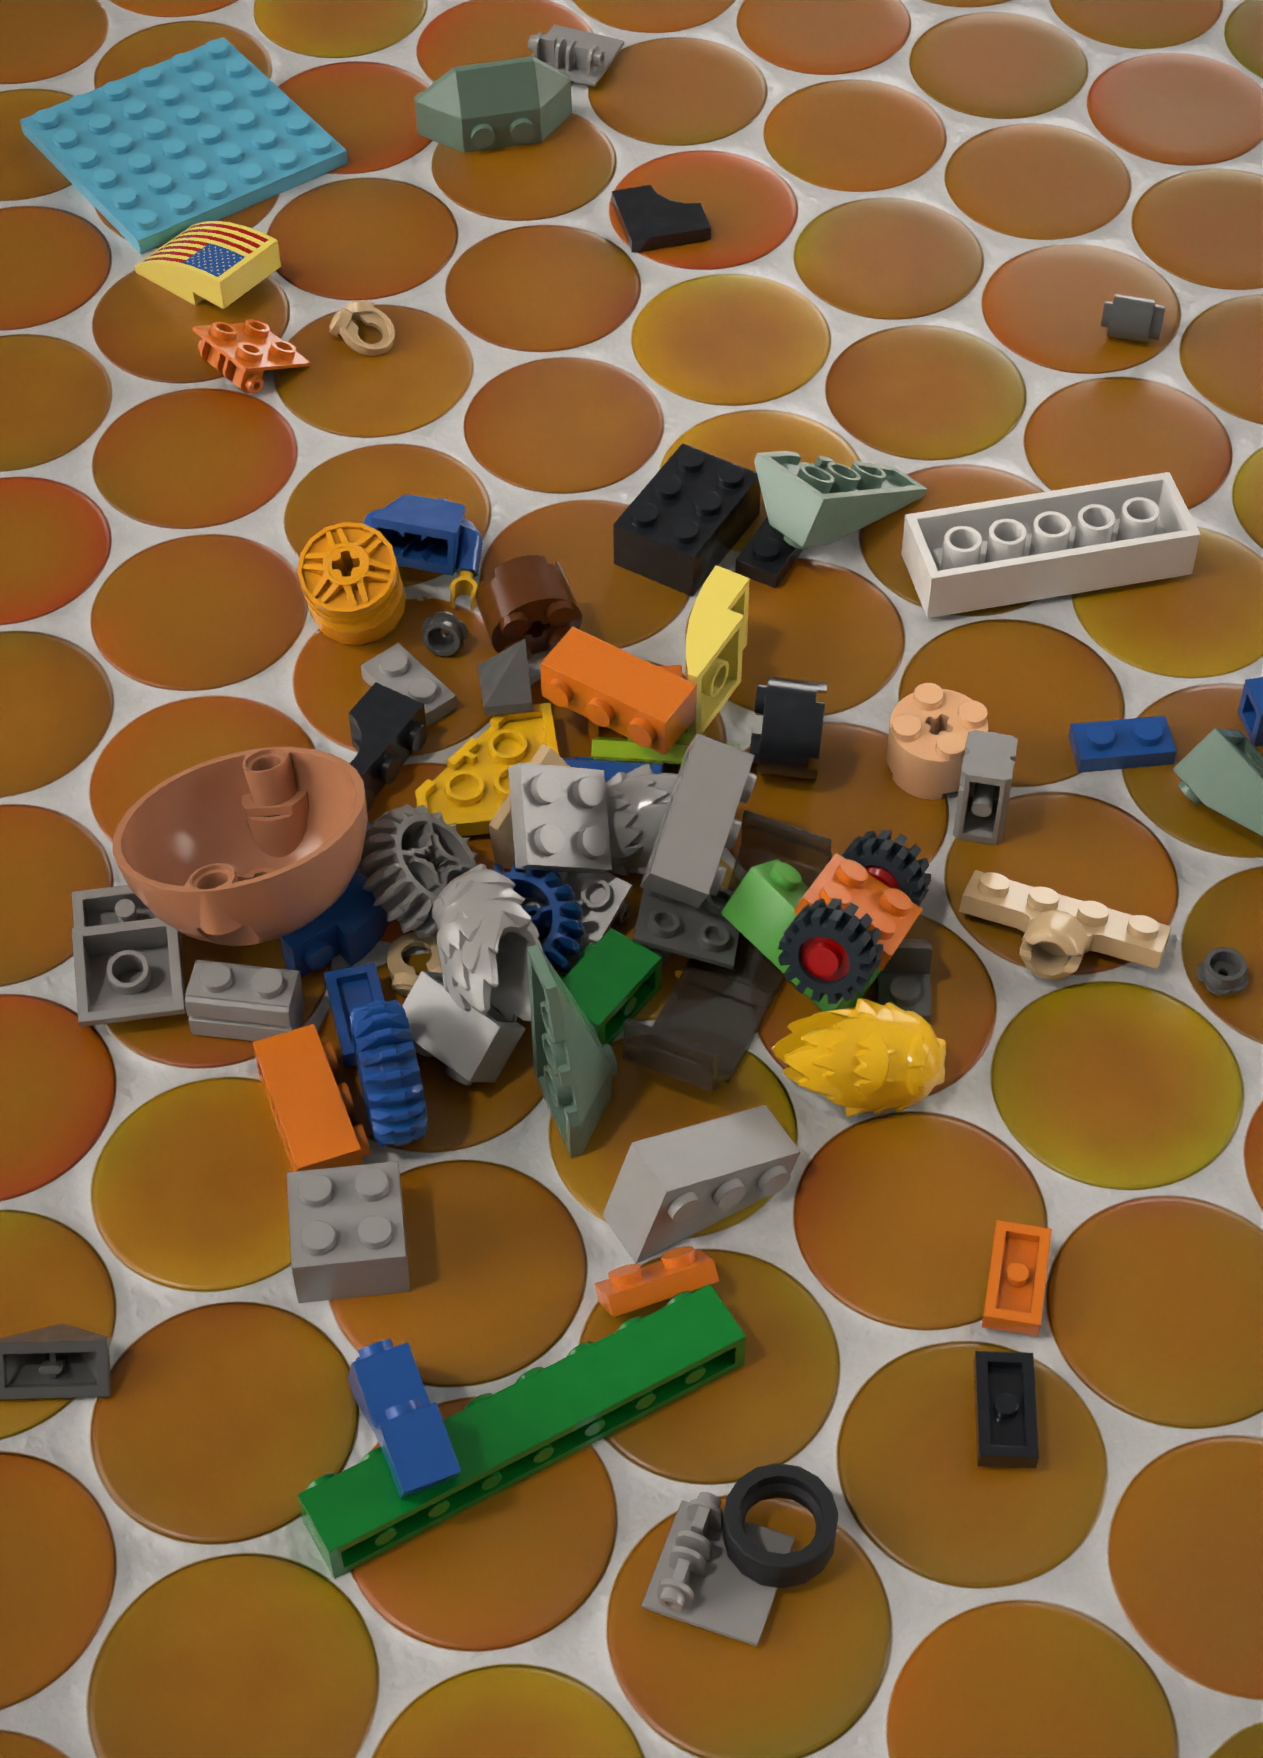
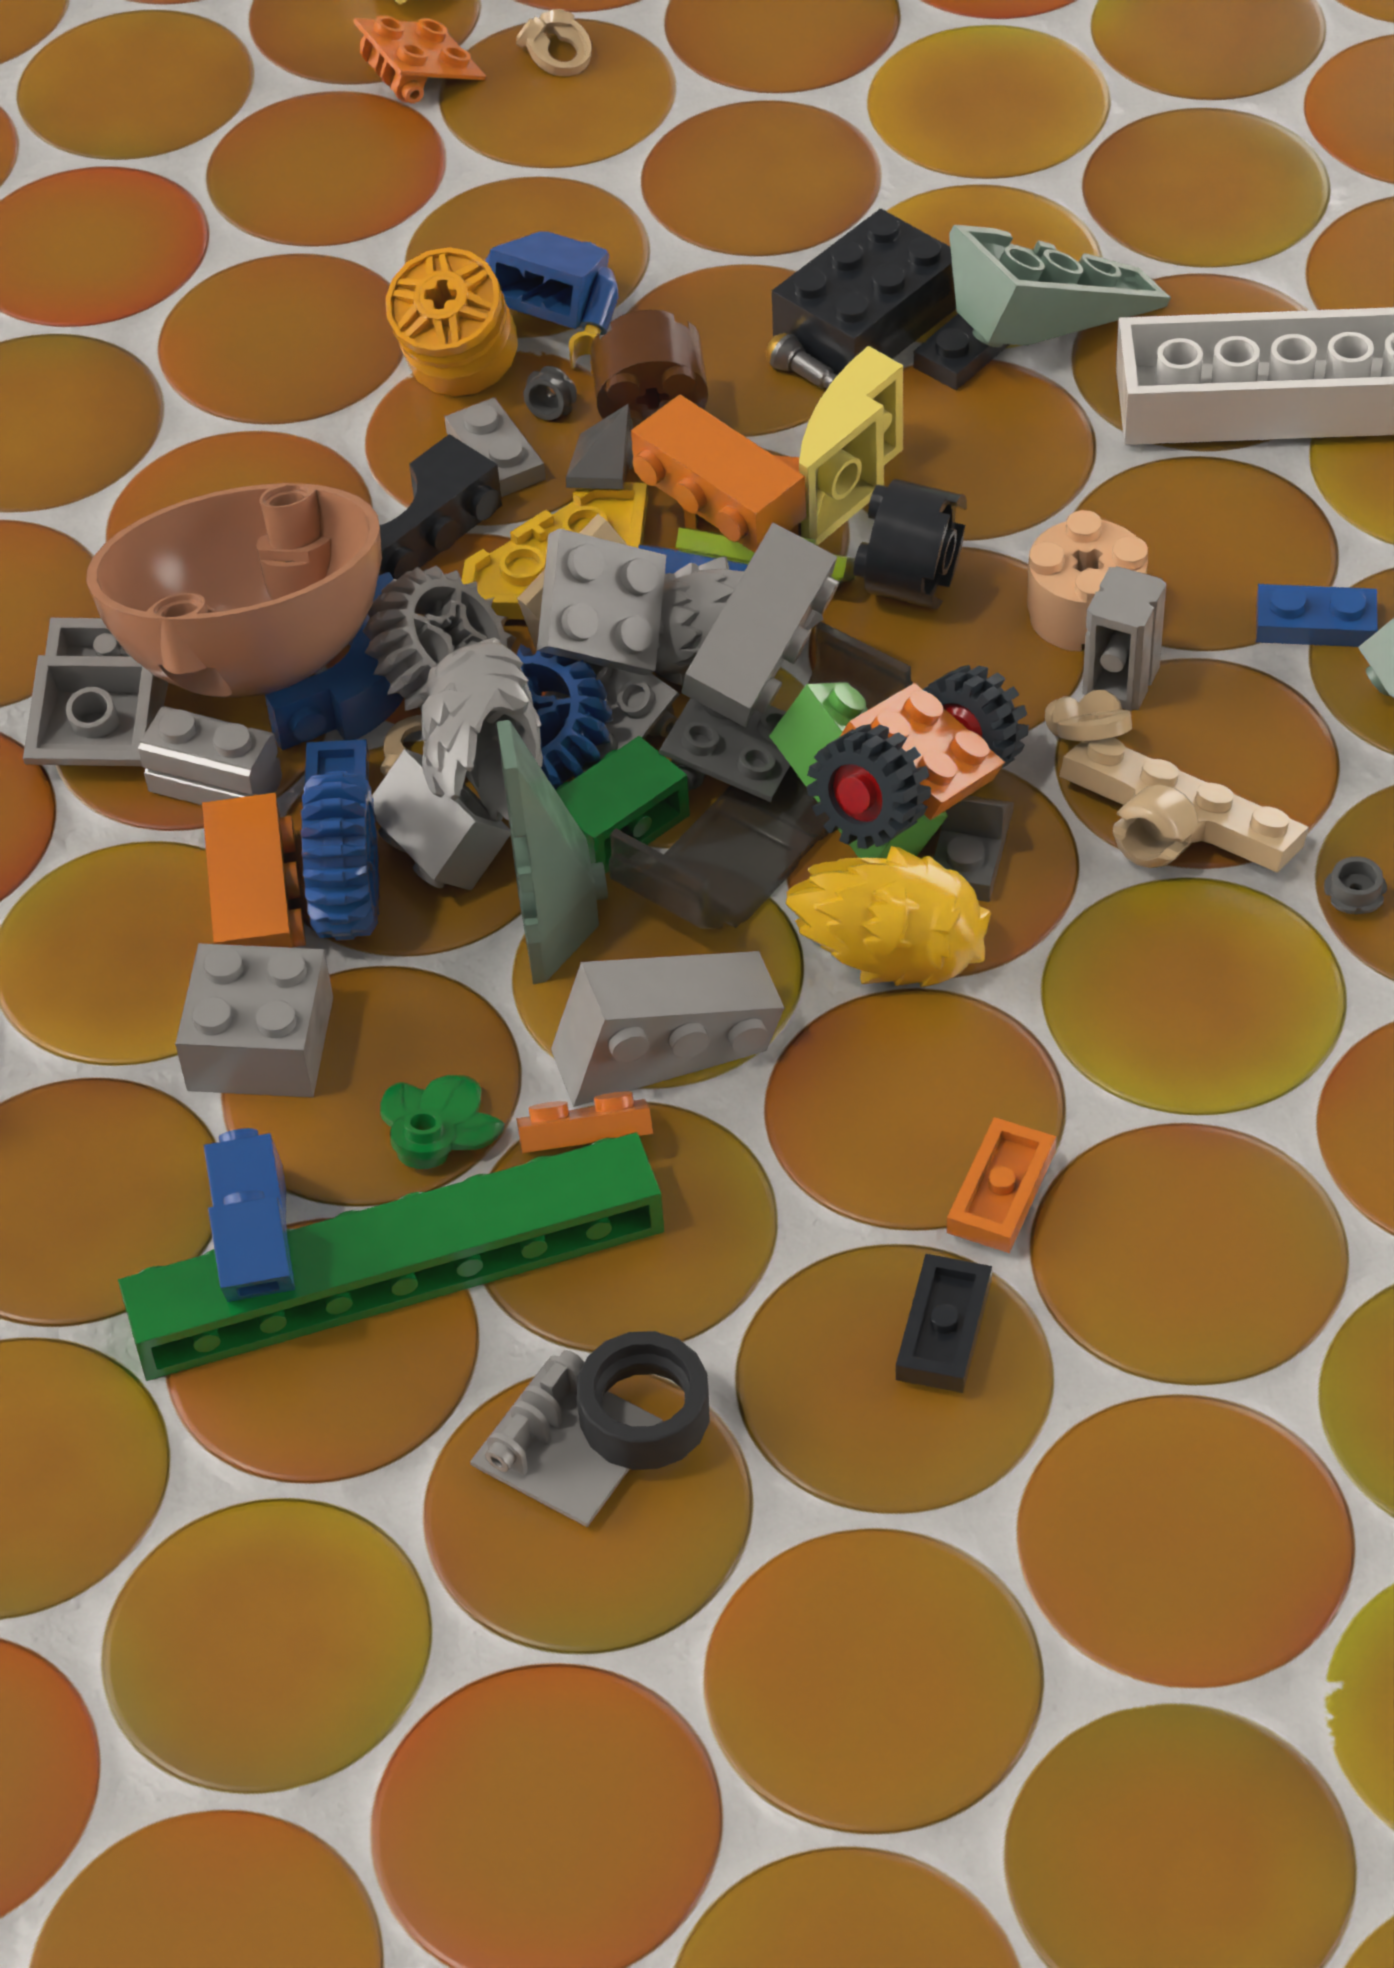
camera: 15 degrees right, 0 degrees up
none -> green plate [380,1075,505,1169]
none -> flat silver piece [766,333,837,389]
none -> tan piece [1045,690,1132,741]

